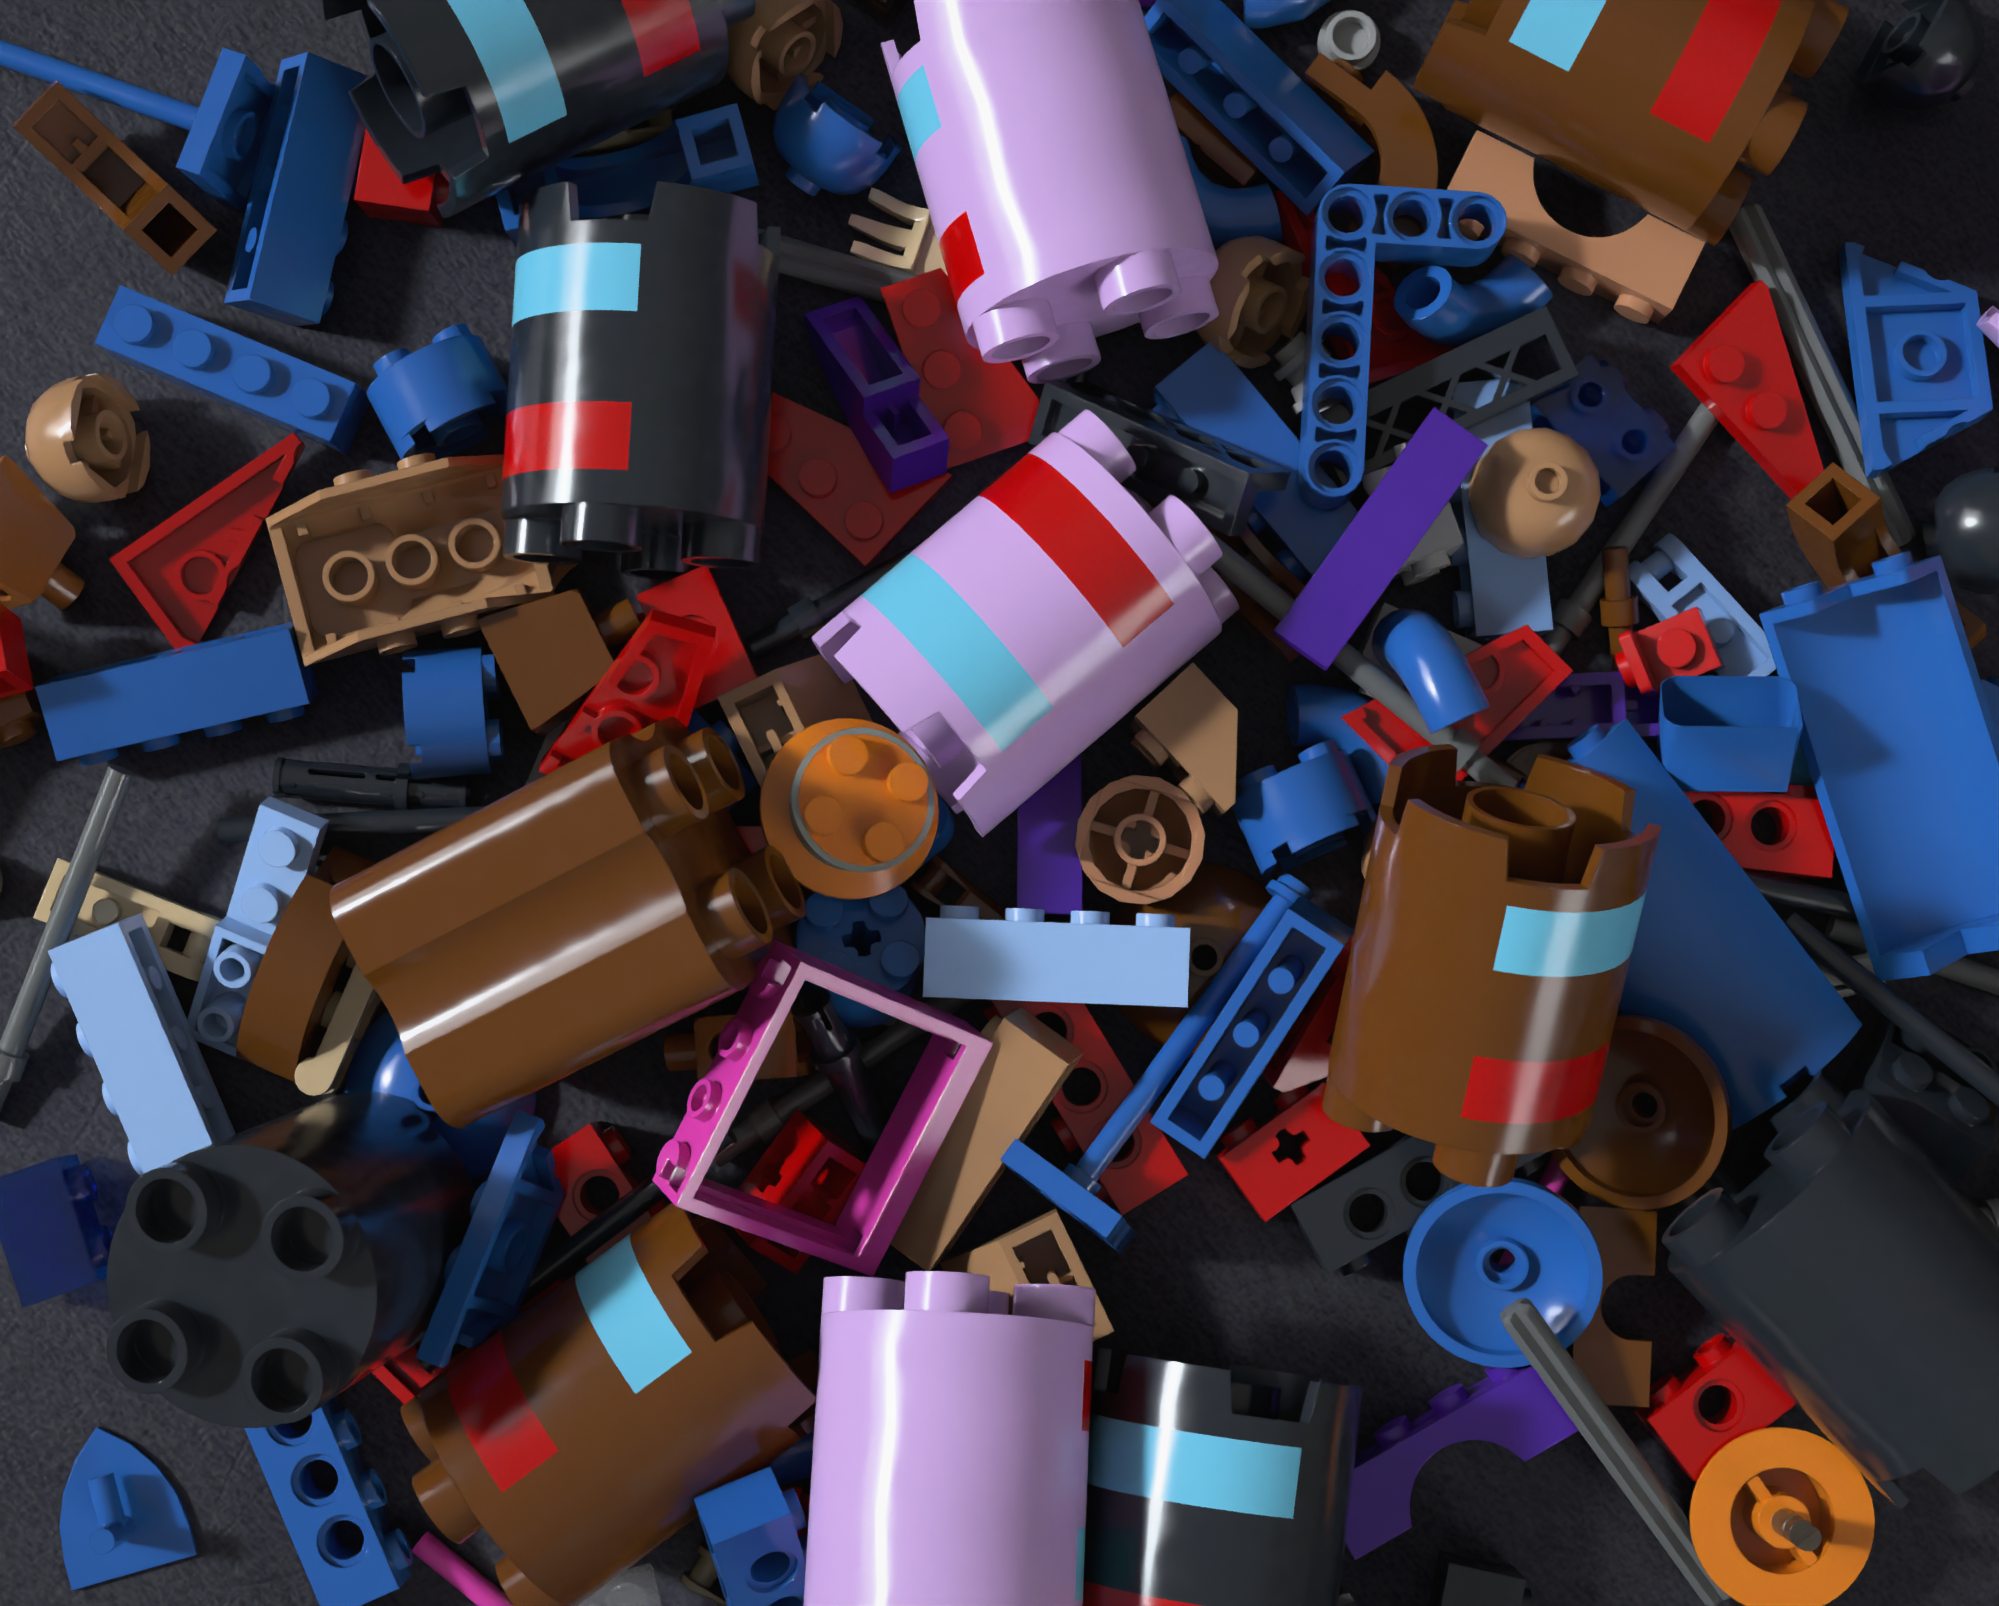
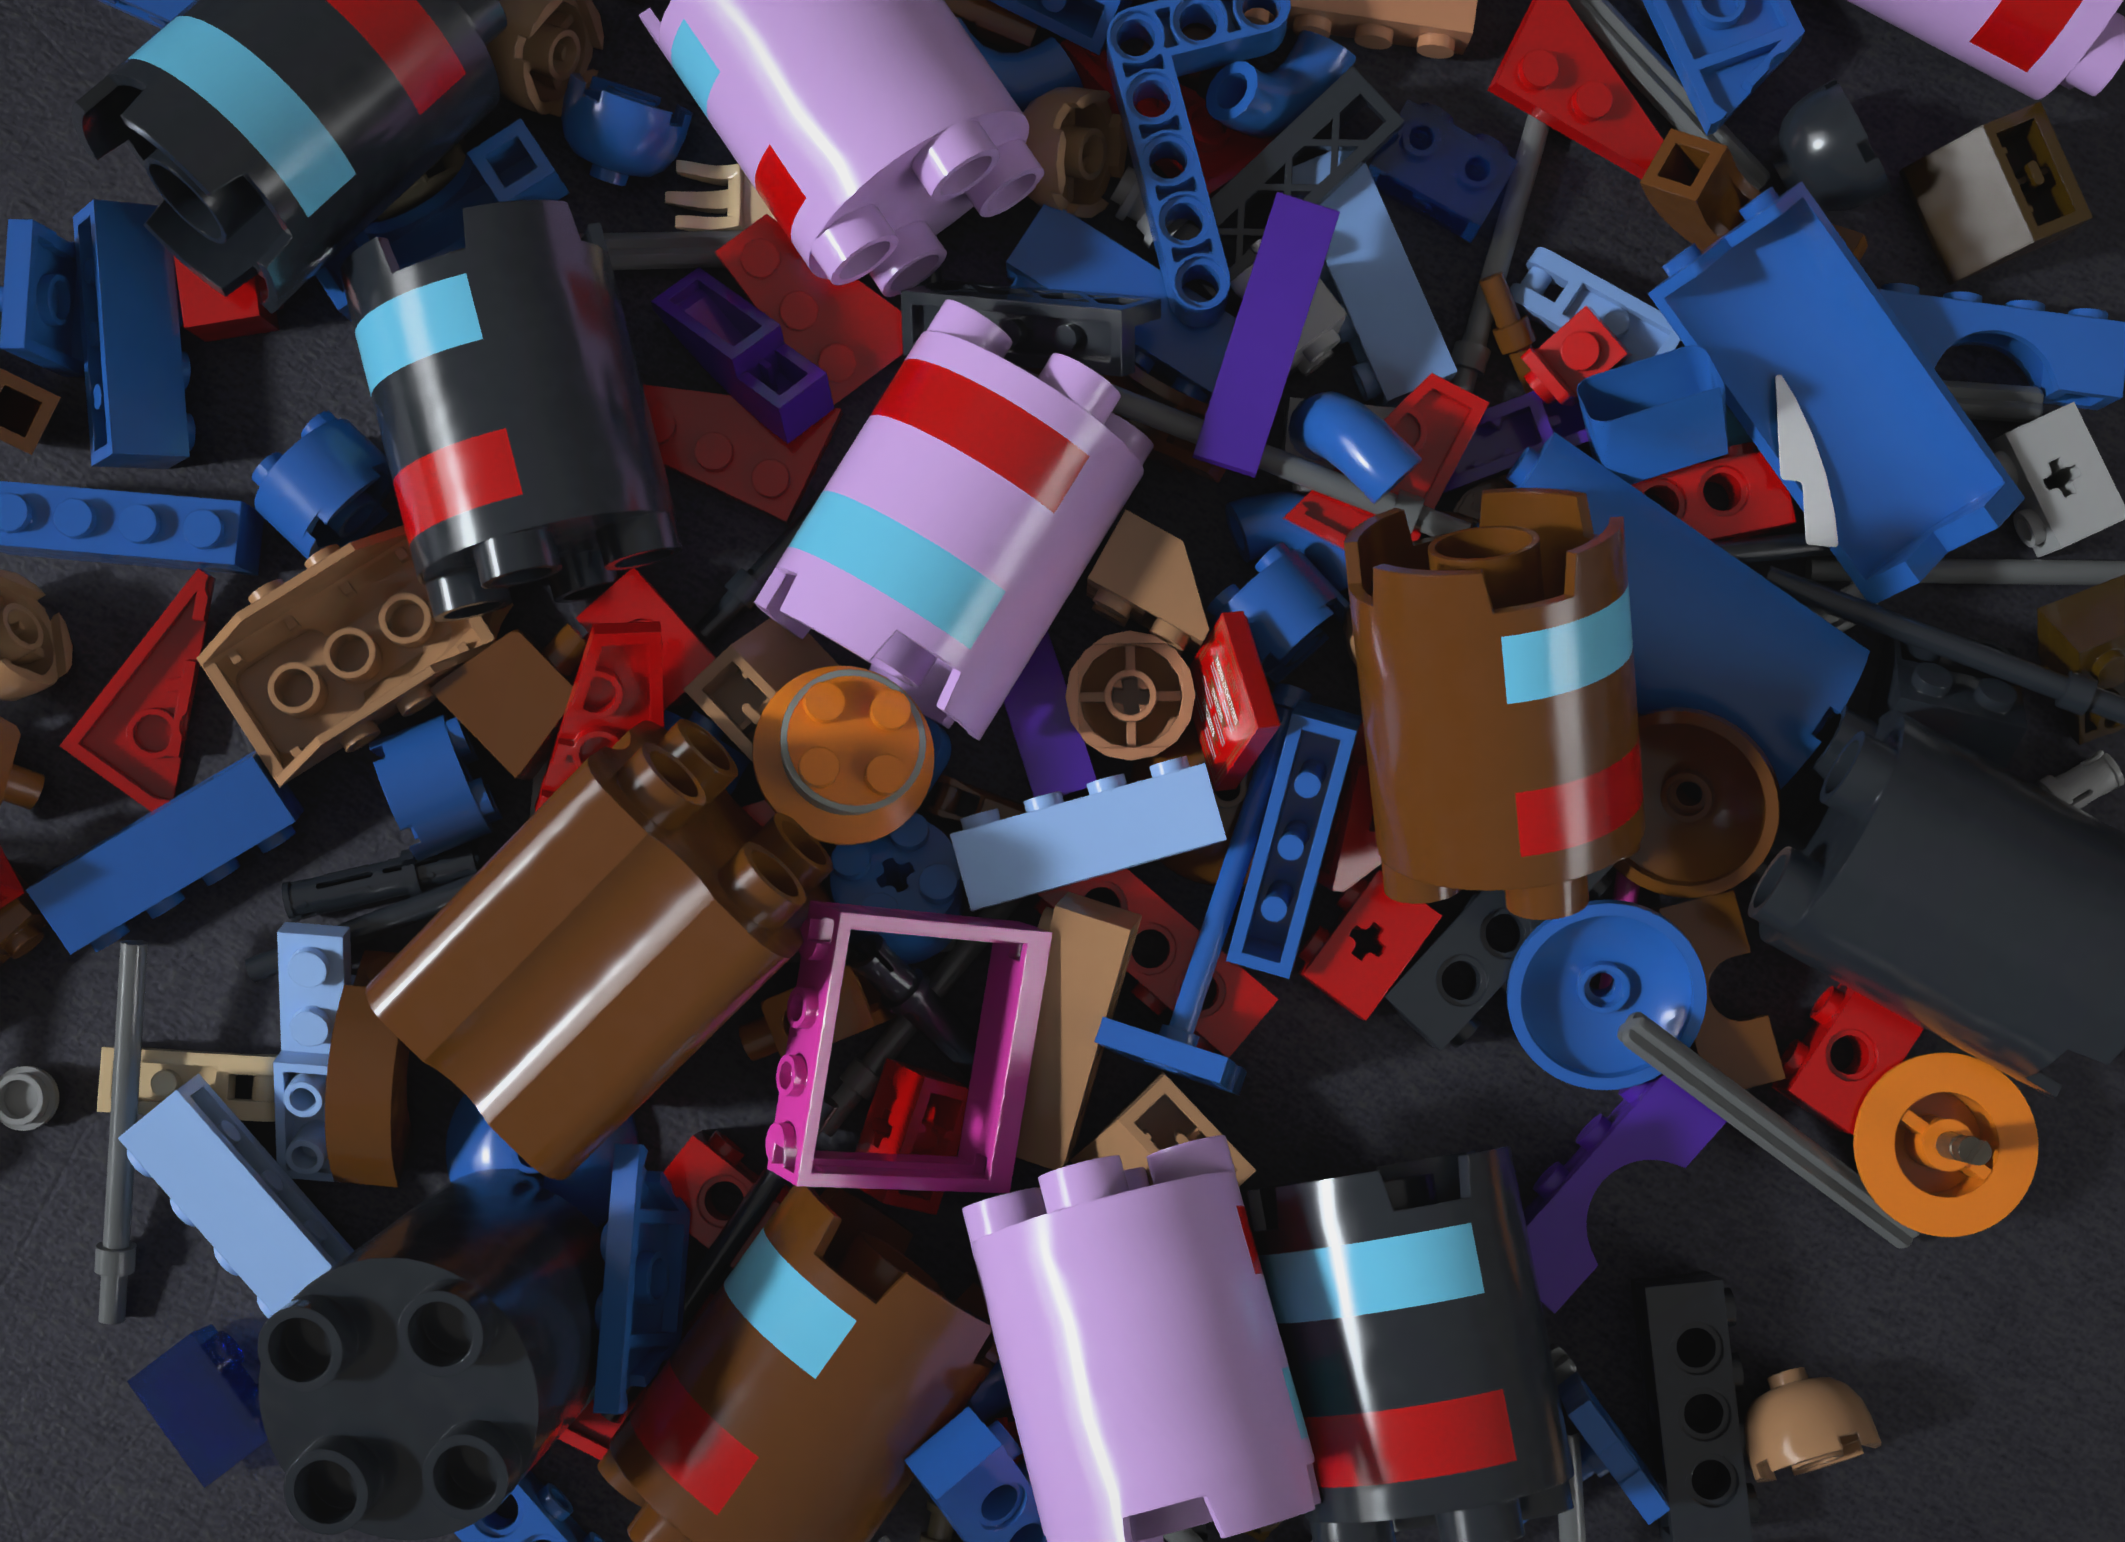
camera: 15 degrees left, 0 degrees up
tan plate [294,952,381,1096] -> none
medium nougat cylinder [1467,428,1601,559] -> none
none -> red tile [1189,611,1281,791]
none -> white sticker [1775,375,1838,547]

